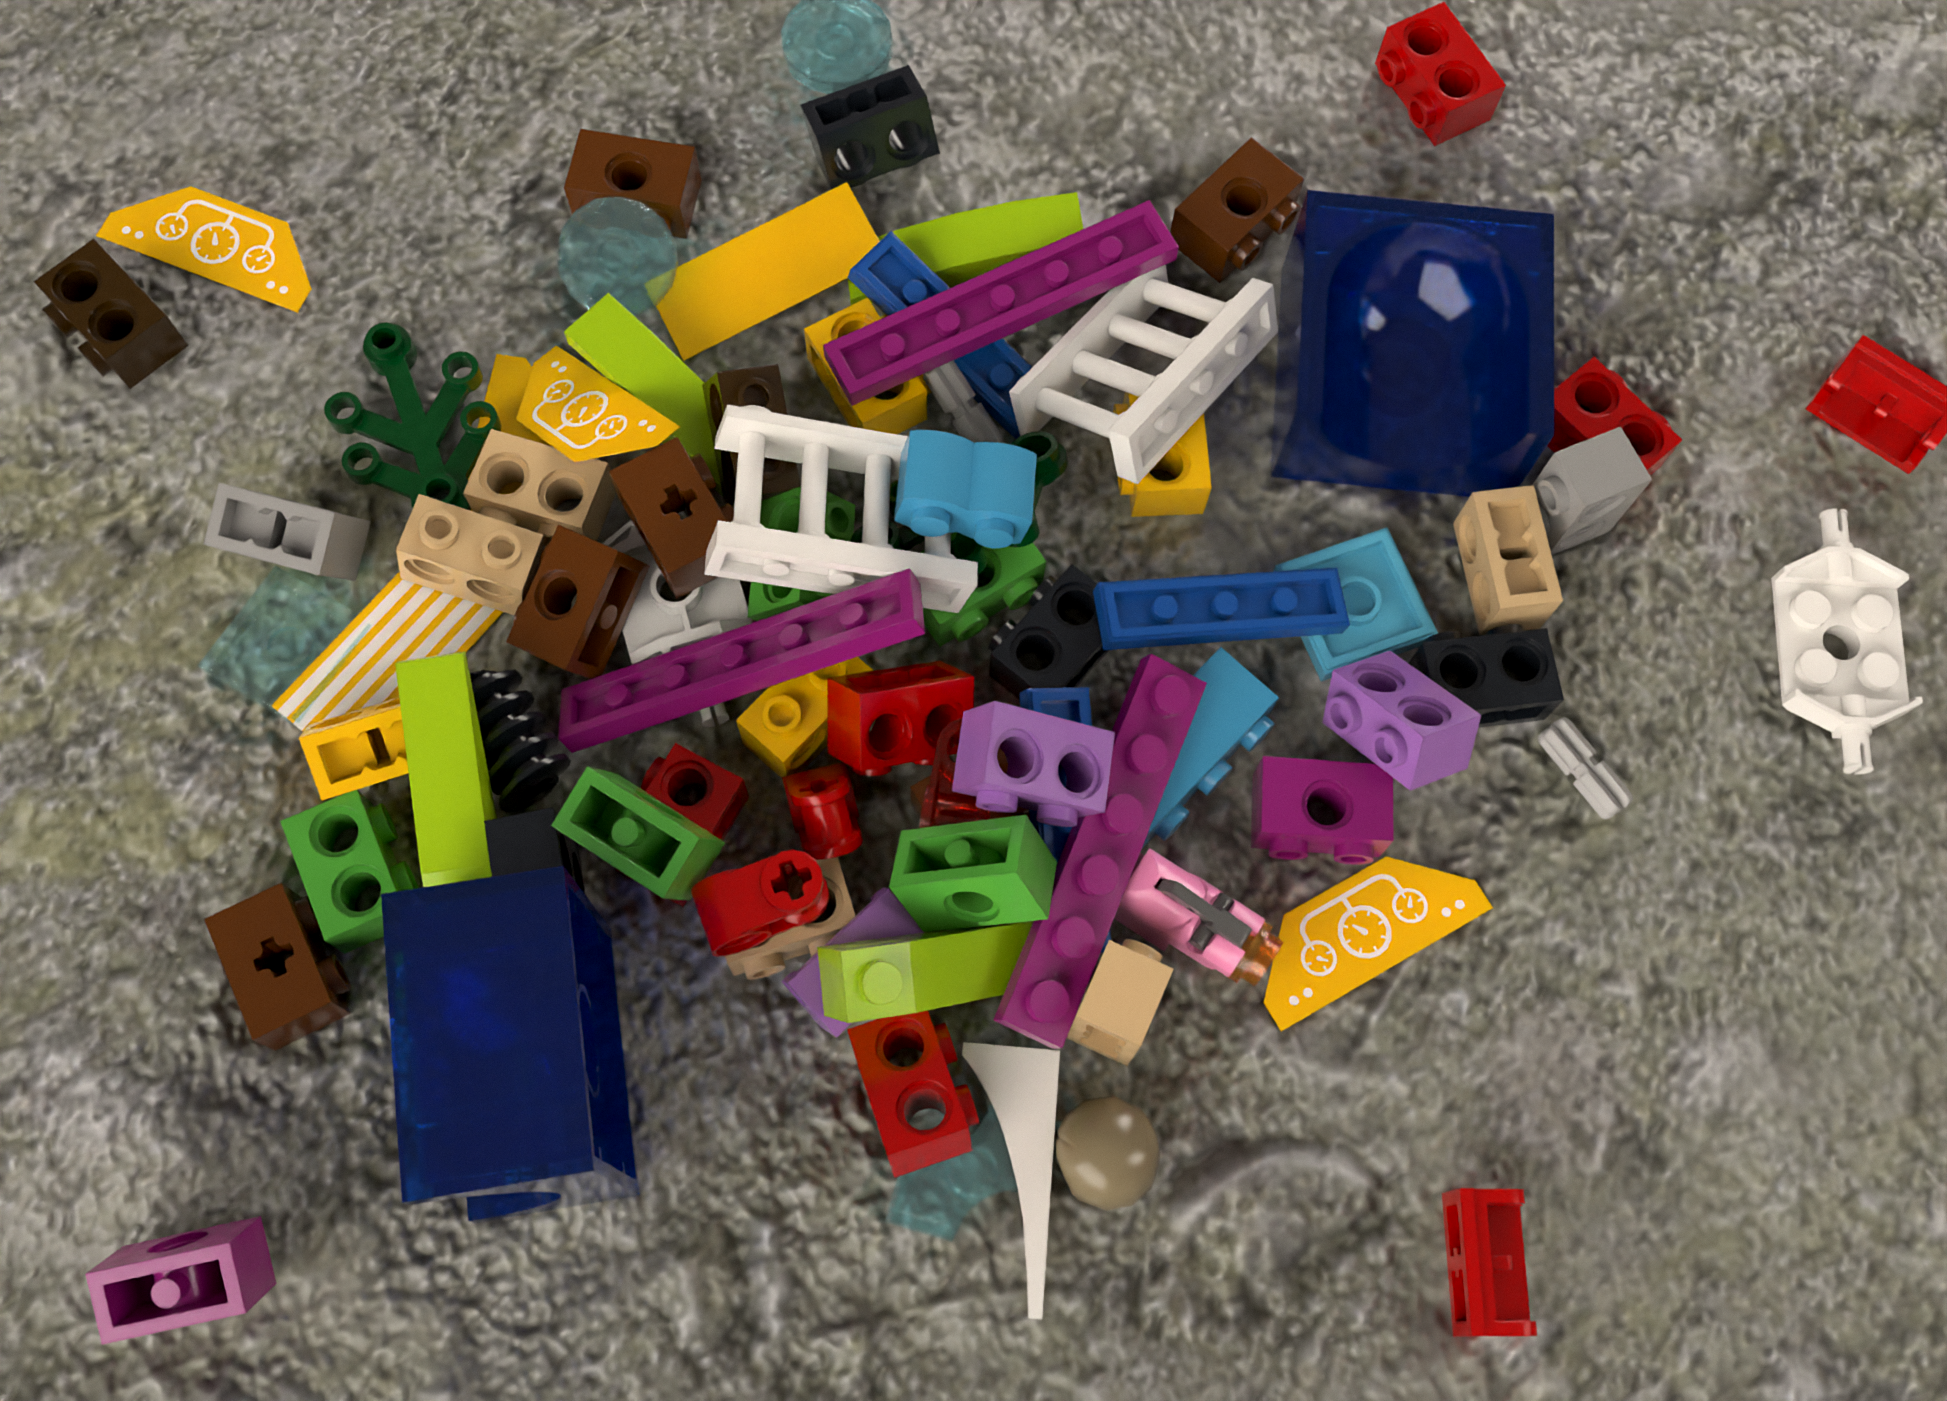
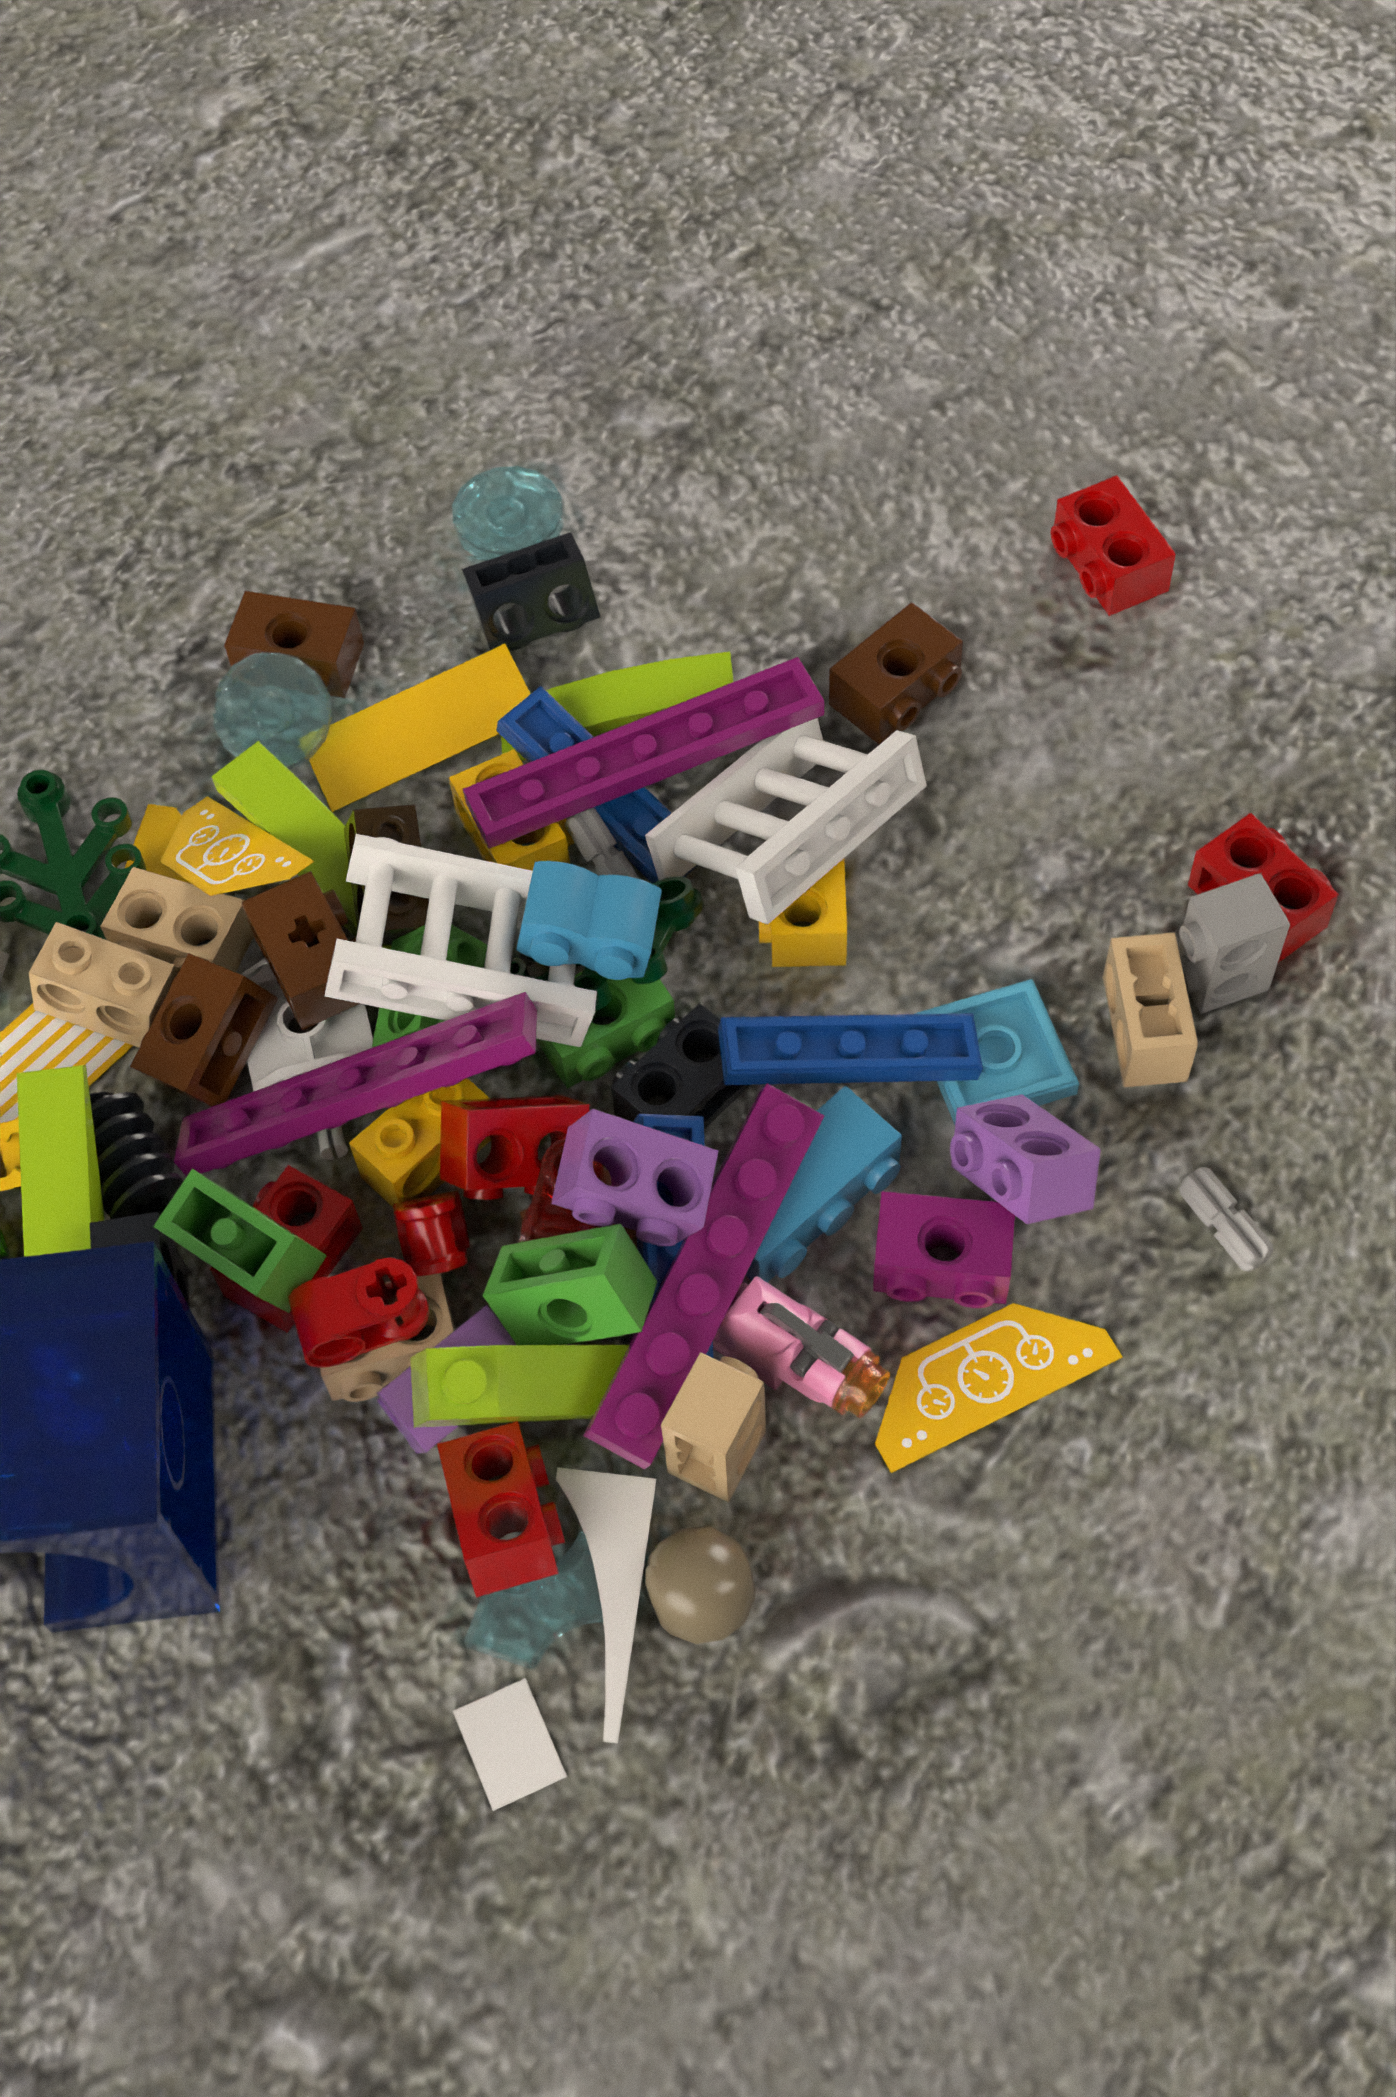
camera: 10 degrees right, 10 degrees down
clear blue piece [1271,190,1554,497] -> none
black brick [1408,624,1564,728] -> none
red hinge [1442,1188,1537,1337] -> none
none -> white sticker [453,1678,567,1811]

